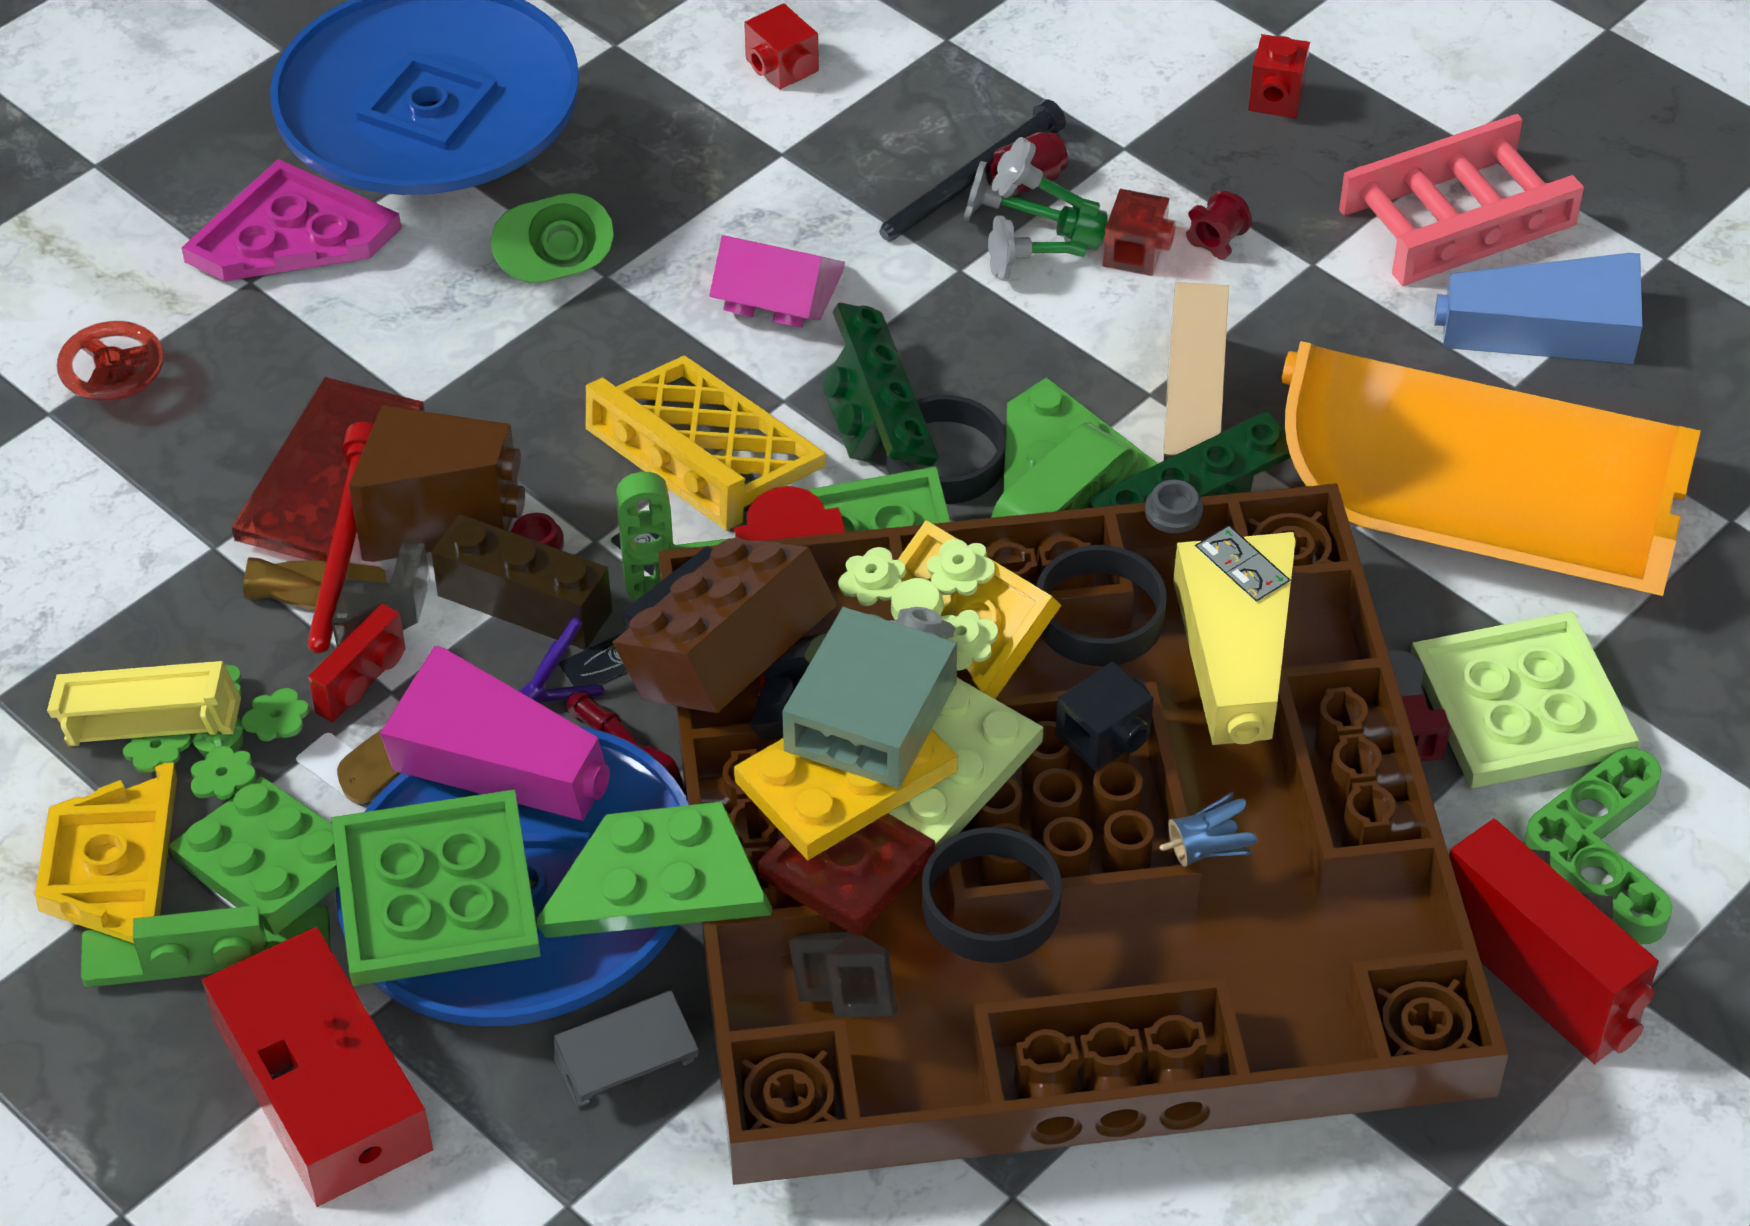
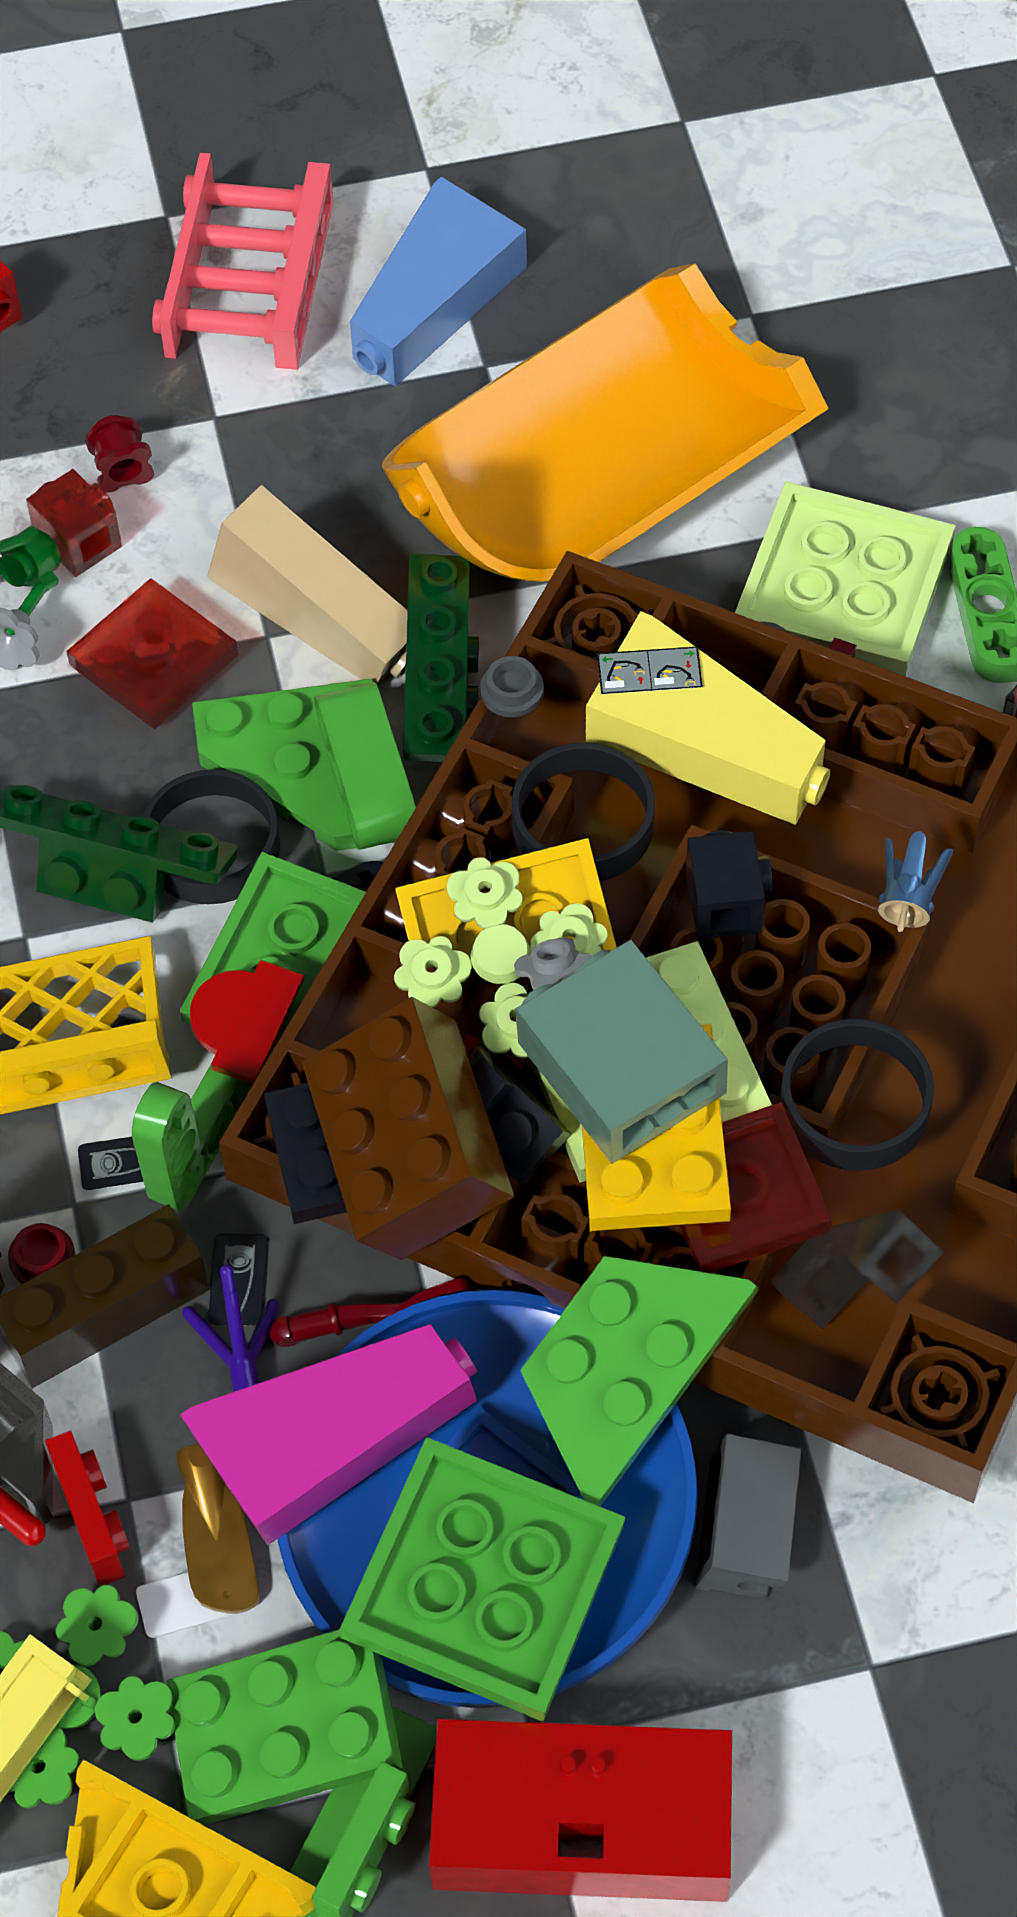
camera: 55 degrees left, 10 degrees up
none -> clear red plate [66,578,239,730]

